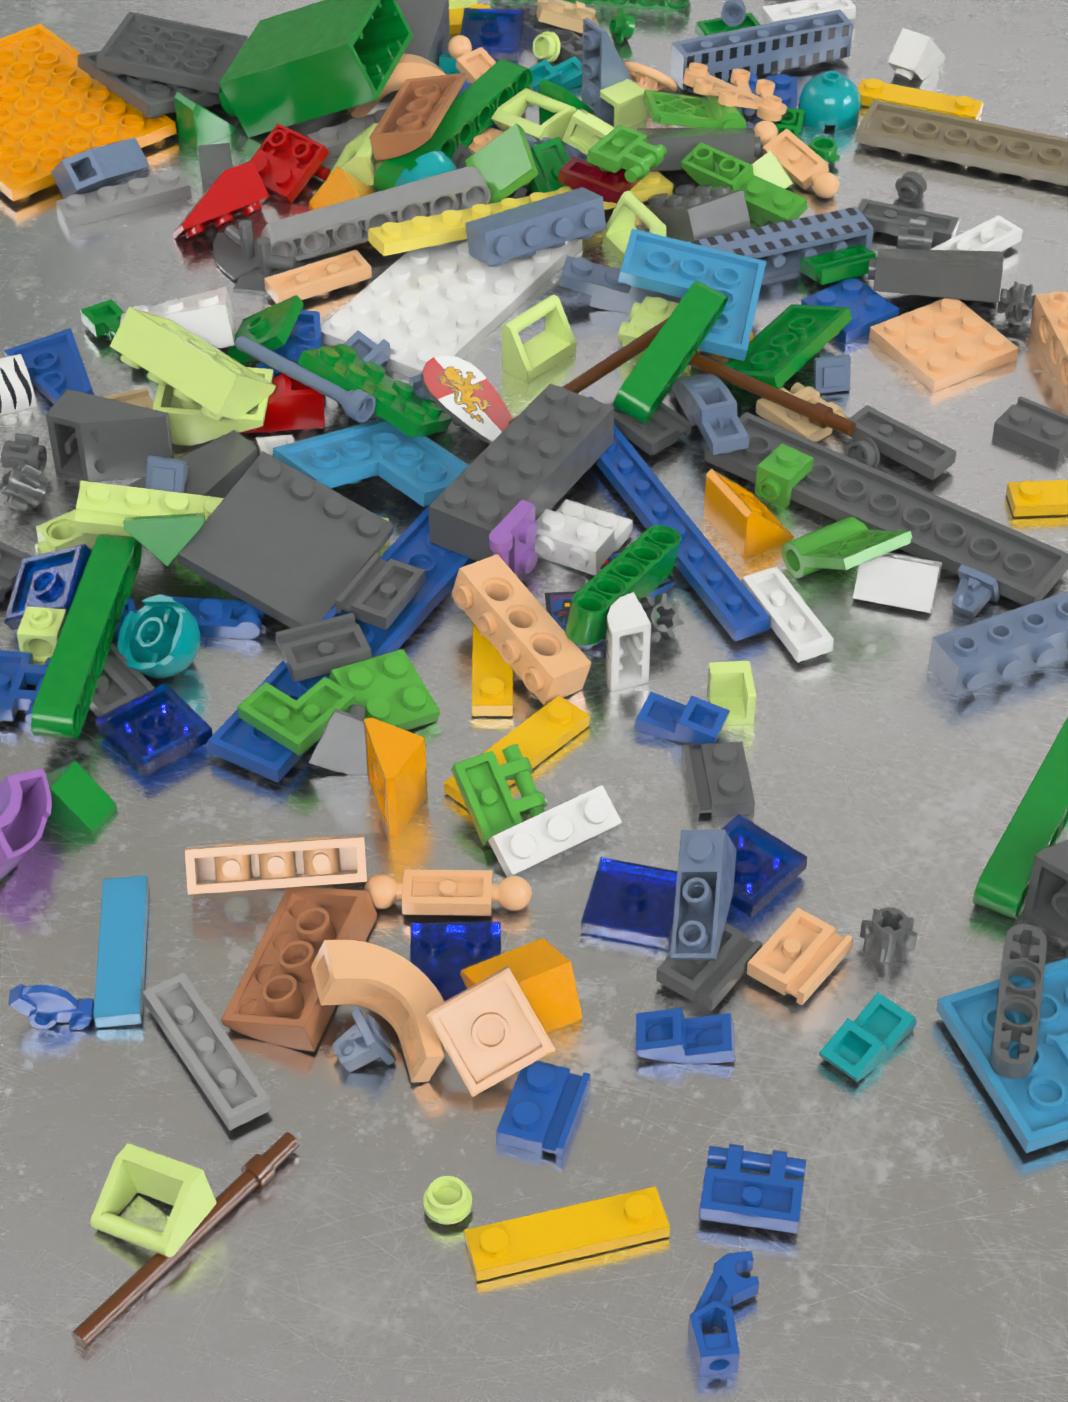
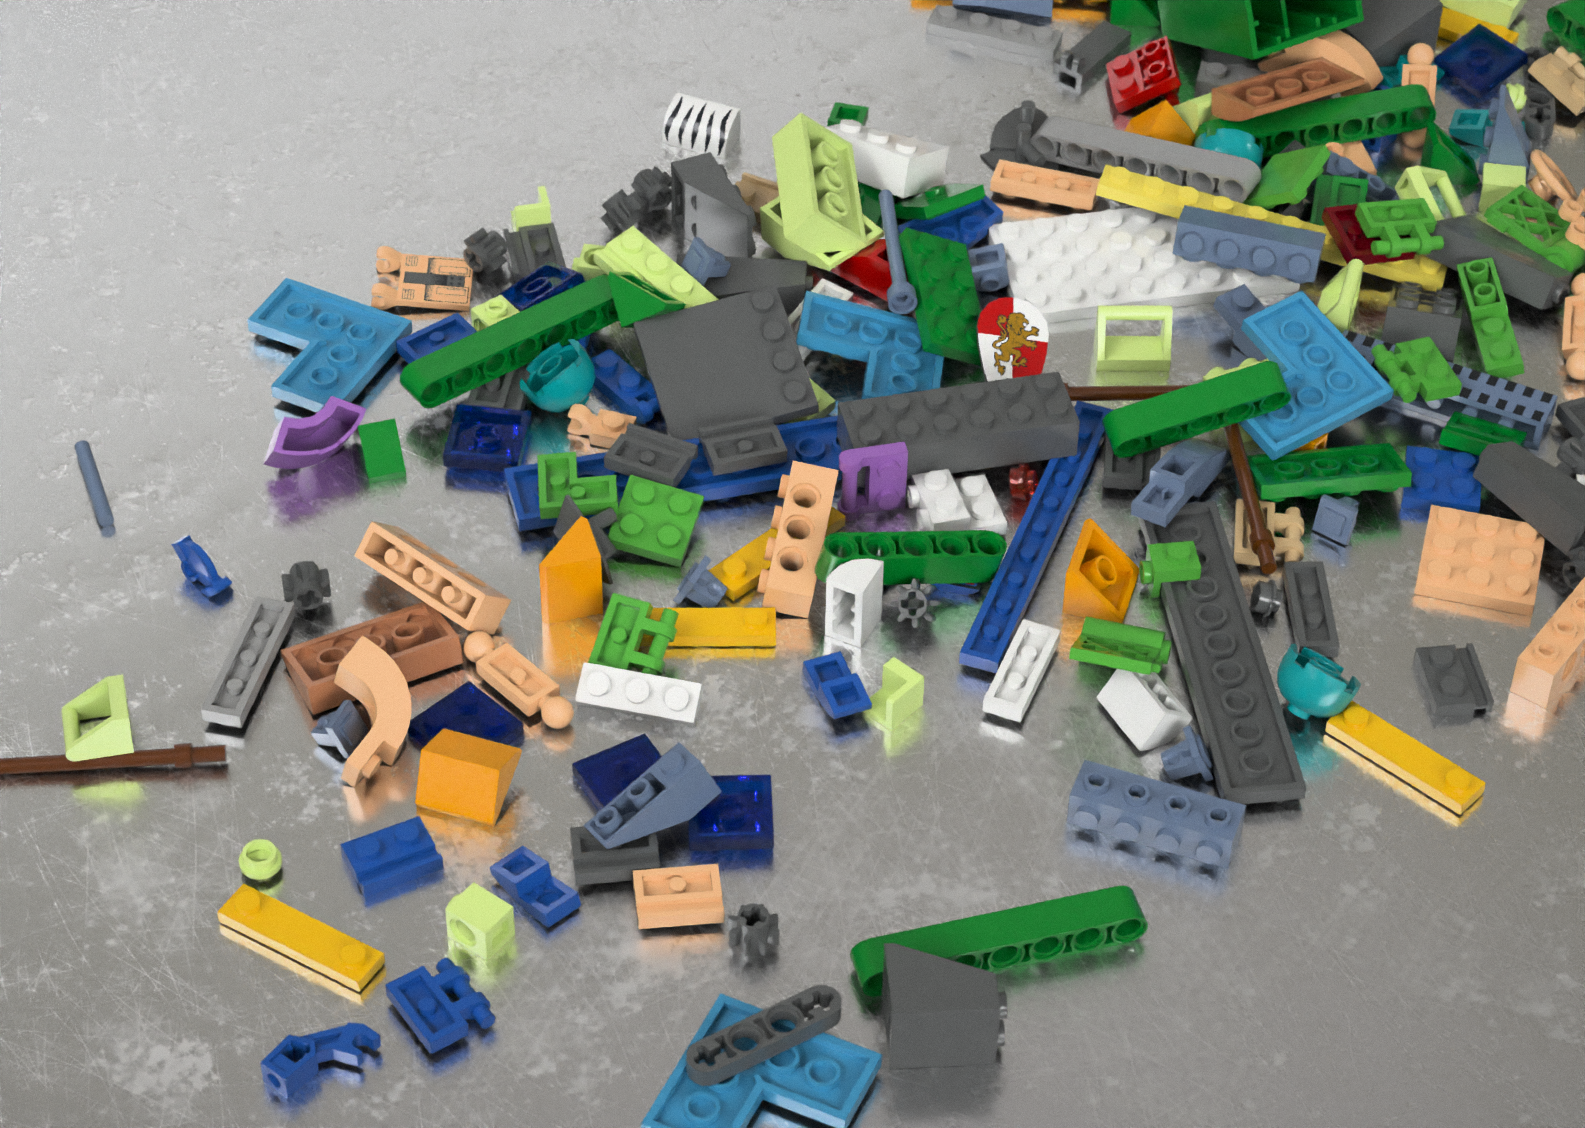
camera: 45 degrees right, 0 degrees up
blue wing [4,328,95,404] -> none
dark azure tile [93,875,149,1028] -> none
red slope [172,160,270,239] -> none
light nougat plate [426,966,555,1097] -> none
yellowish green tile [491,88,576,140] -> none
dark grey plate [682,741,755,818] -> none
yellowish green panel [751,151,795,189] -> none
teal slope [819,992,916,1082] -> none
none -> dark grey gear [281,561,331,610]
none -> yellowish green brick [445,882,515,961]
none -> light nougat plate [567,404,637,449]
none -> sand blue brick [673,555,727,608]
none -> clear red plate [1009,463,1038,502]
none -> teal cylinder [1277,644,1361,720]
none -> bright green plate [1371,336,1462,403]

